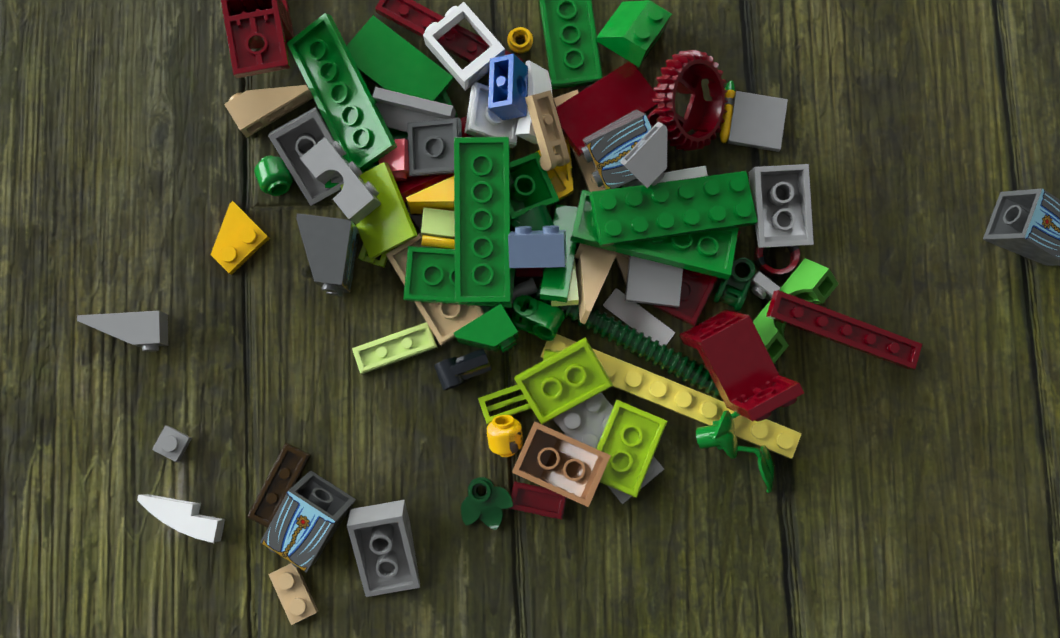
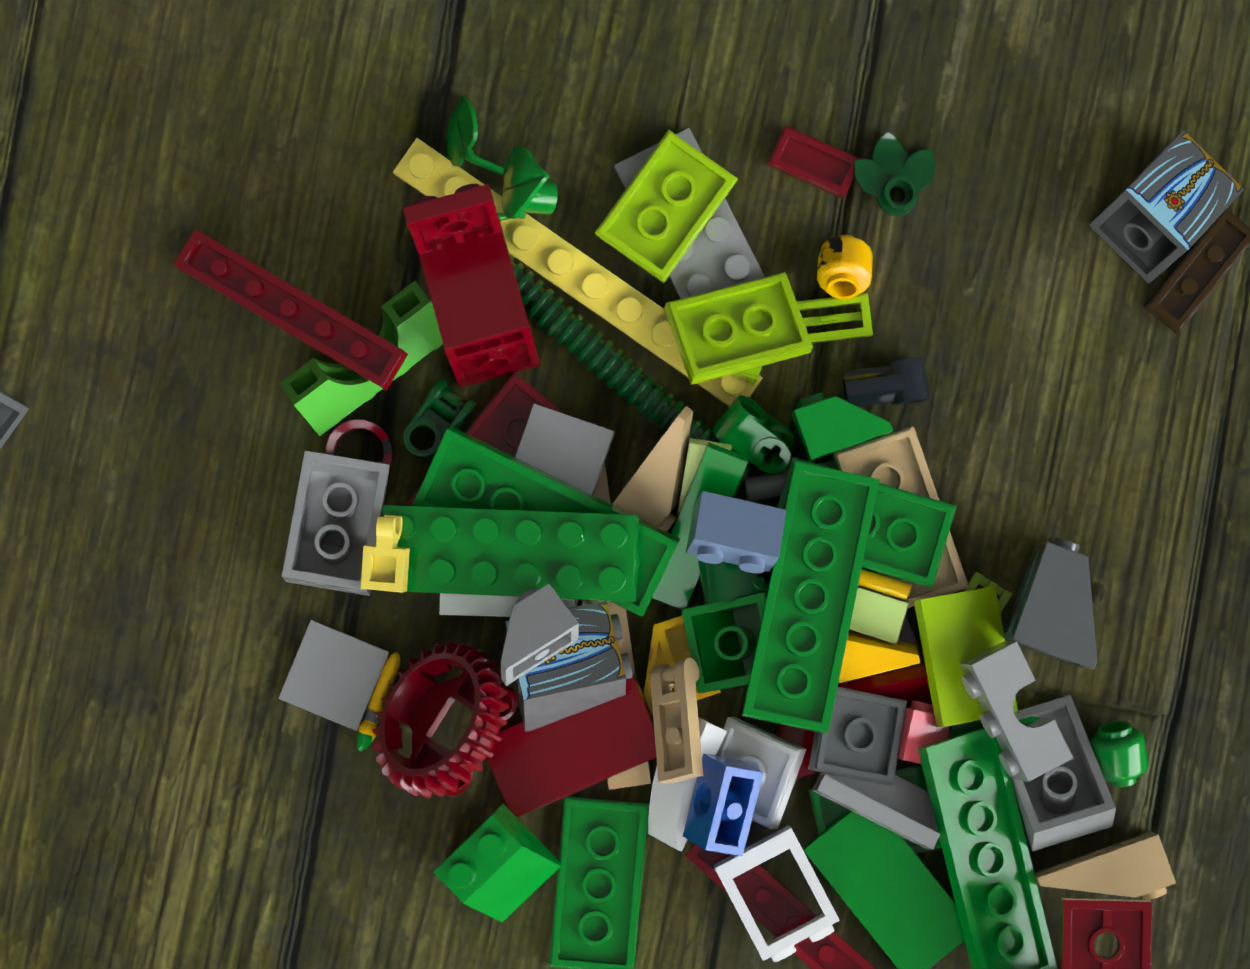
camera: 165 degrees left, 5 degrees up
yellow wing [211,201,270,275] -> none
tan plate [268,563,318,625] -> none
light grey slope [347,500,420,597] -> none
yellowish green tile [352,322,438,374] -> none
yellow plate [507,27,533,53] -> none
medium nougat slope [512,421,611,507] -> none
white sticker [603,288,675,345] -> none
light grey plate [750,271,780,300] -> none
none -> light yellow plate [361,515,410,593]

